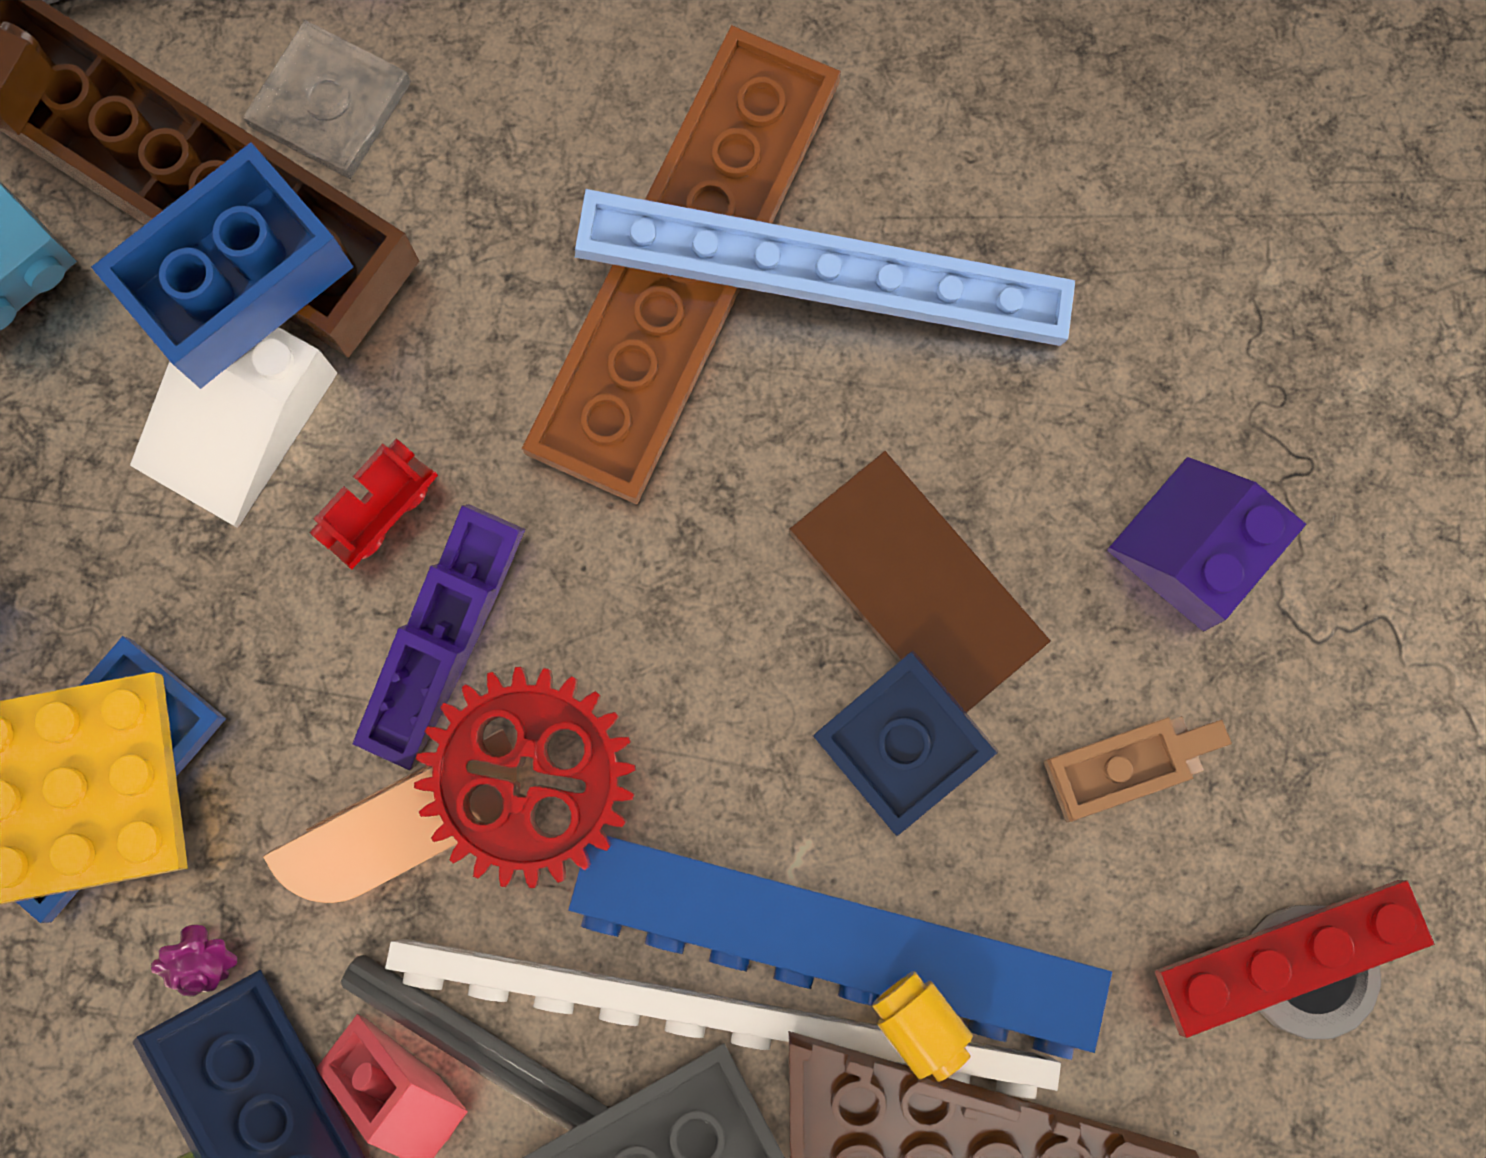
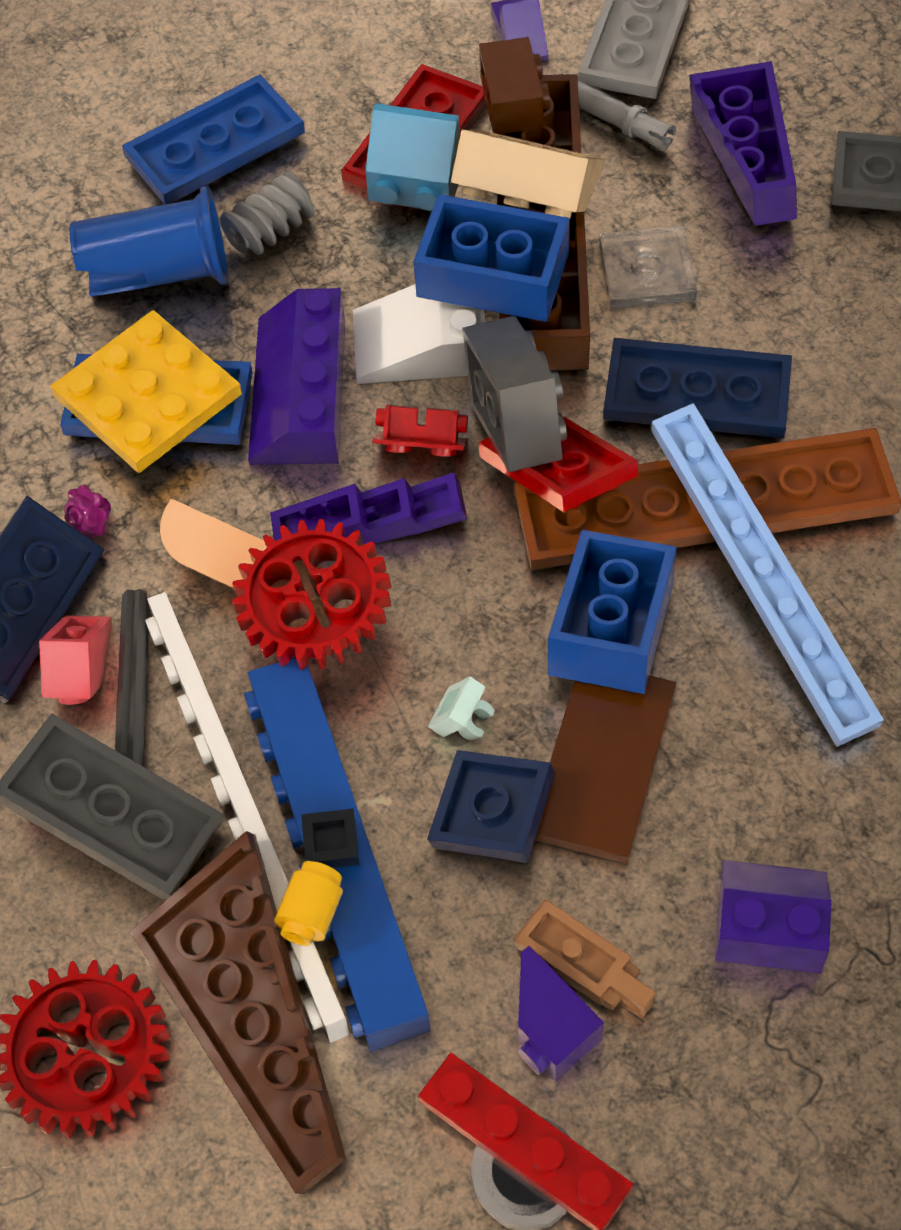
camera: 60 degrees right, 20 degrees down
none -> dark purple slope [248,288,345,465]
none -> black plate [301,808,360,868]
none -> light aqua tile [428,676,495,741]
none -> tan slope [451,129,605,219]
none -> dark grey brick [462,316,567,473]
none -> red plate [478,416,638,512]
none -> dark purple slope [518,946,604,1082]
none -> blue brick [548,530,677,694]
none -> dark blue plate [603,338,792,439]

